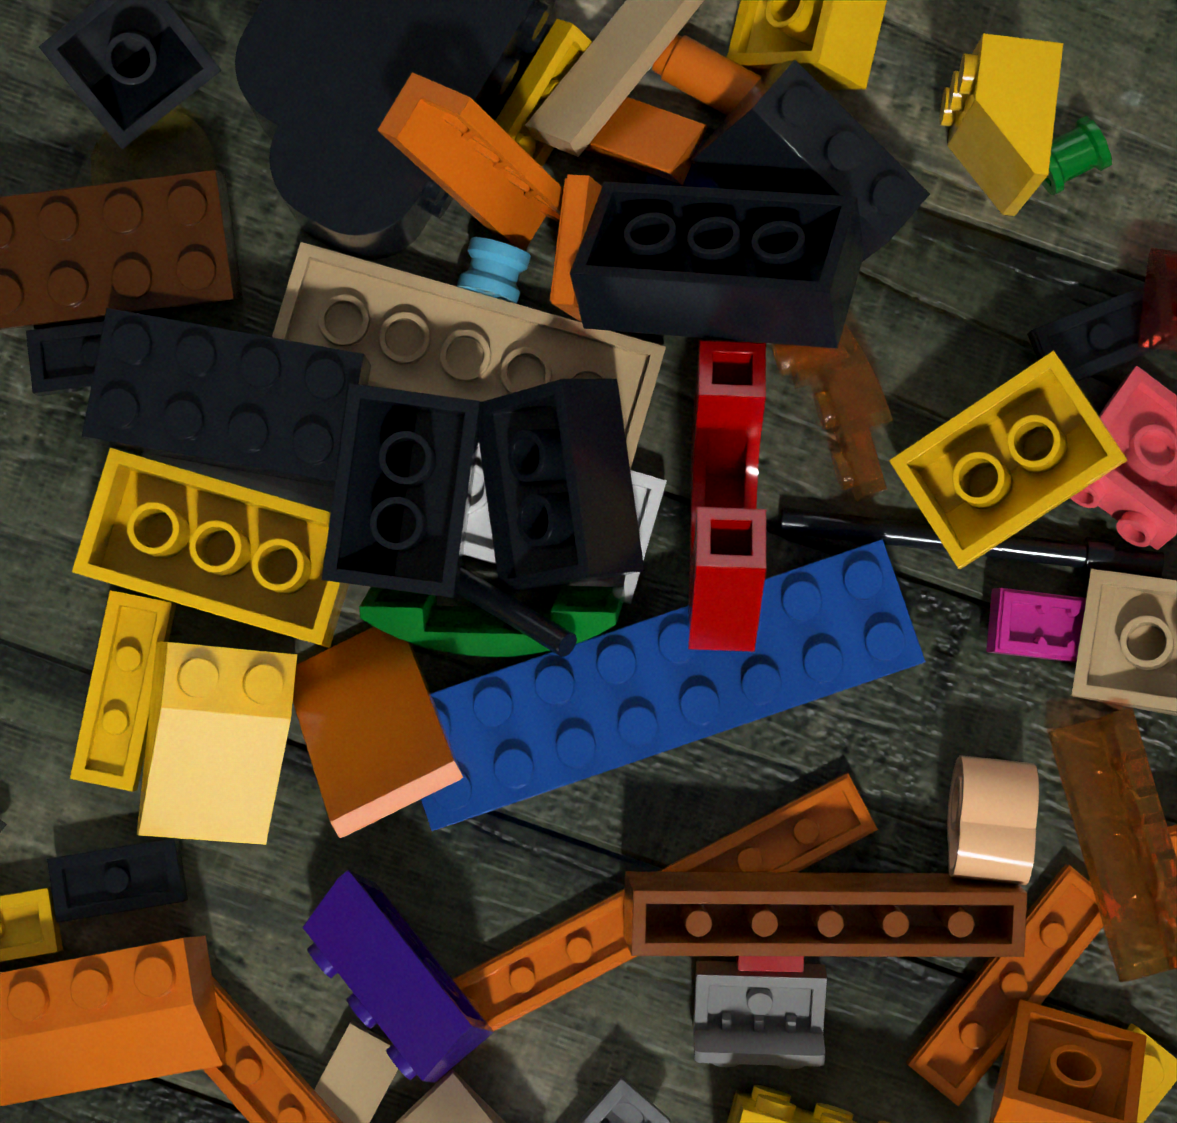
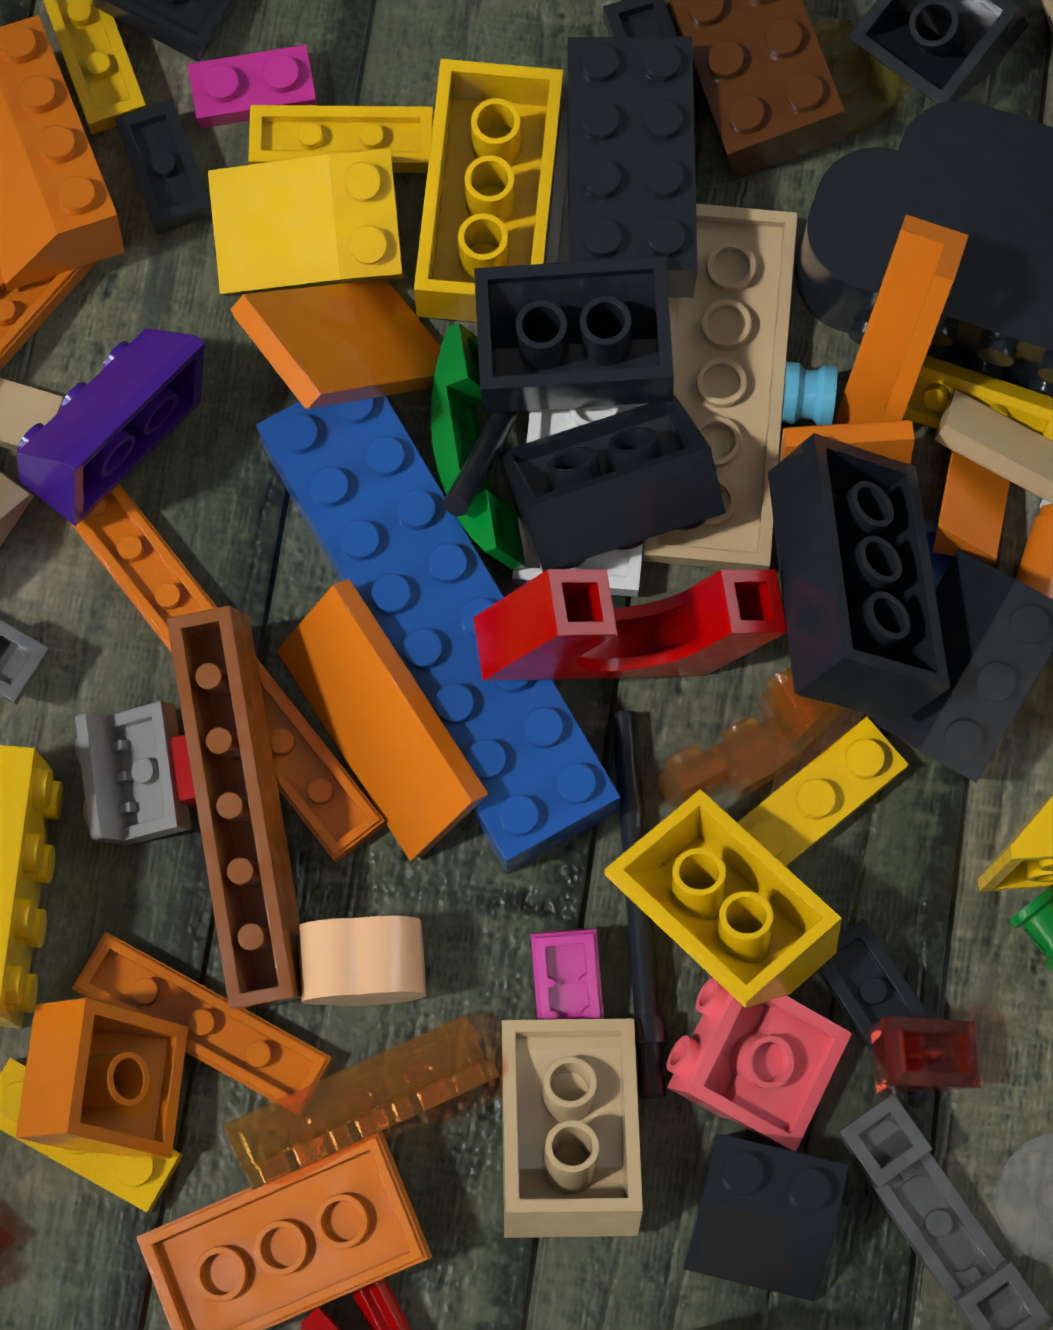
camera: 75 degrees right, 10 degrees down
none -> dark pink plate [187,44,317,129]
none -> orange tile [276,579,488,861]
none -> yellow plate [737,716,909,868]

